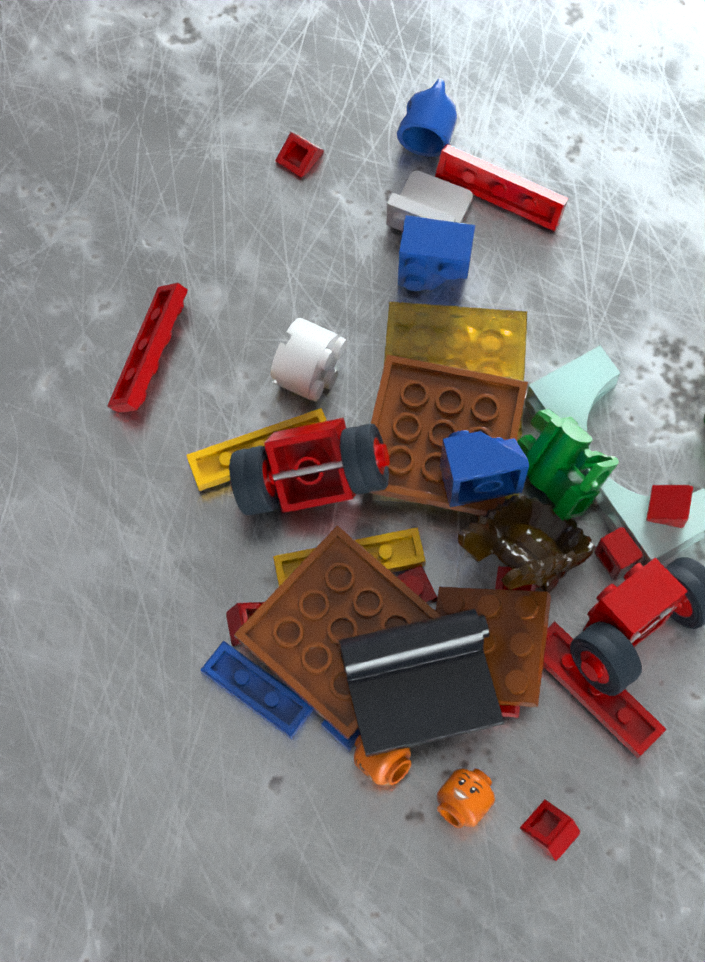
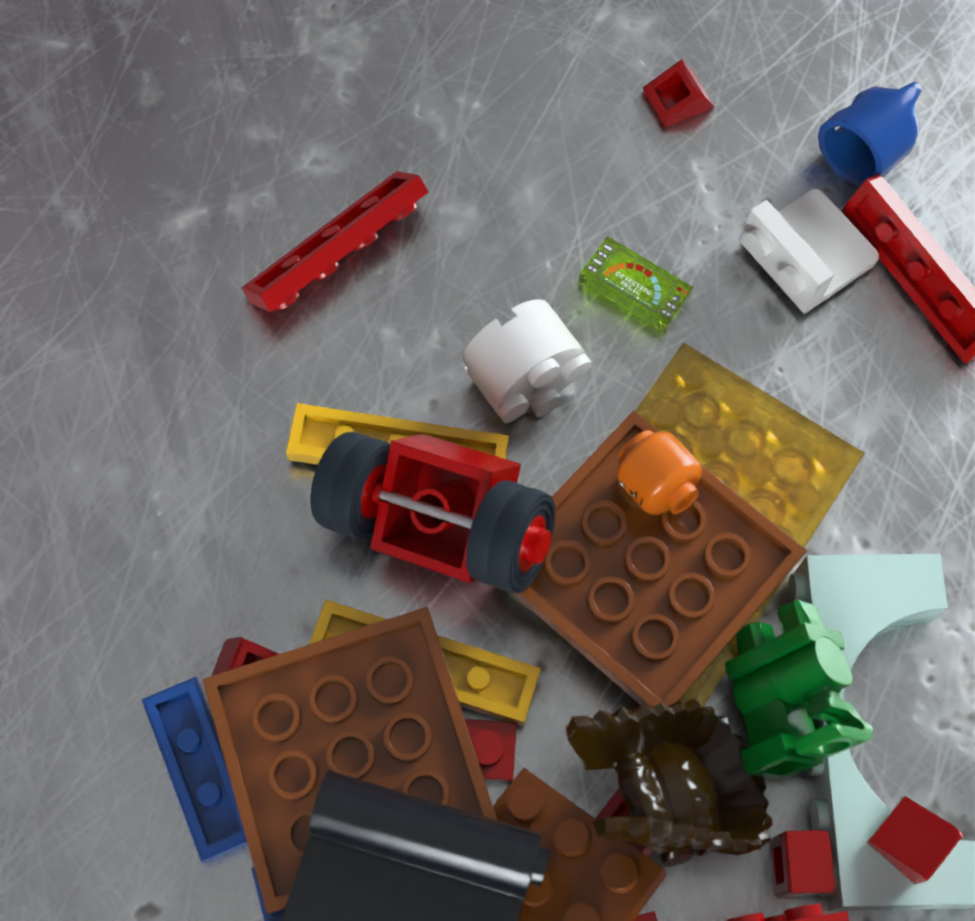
camera: 25 degrees right, 0 degrees up
blue slope [398,215,475,291] -> none
blue slope [440,430,529,507] -> none
none -> clear neon green tile [579,236,694,333]
none -> orange head [617,430,702,515]

